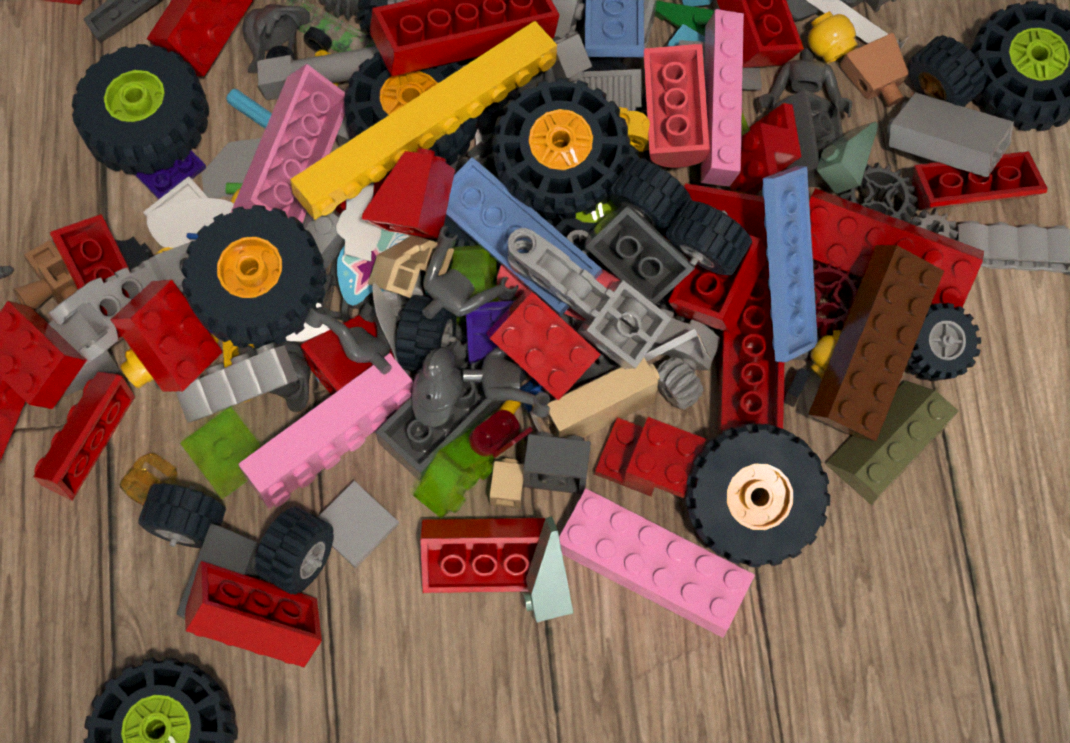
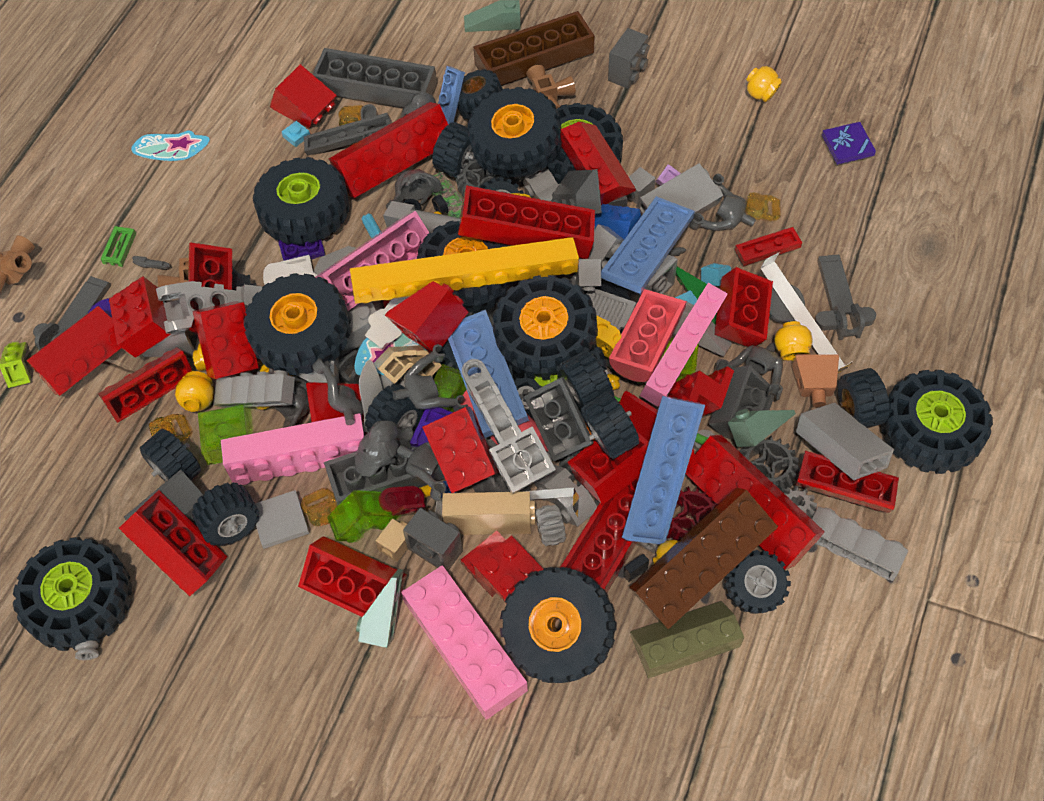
camera: 30 degrees right, 10 degrees down
none -> yellow piece [175,371,214,412]
none -> medium azure plate [282,121,310,147]
none -> clear yellow piece [301,488,340,527]

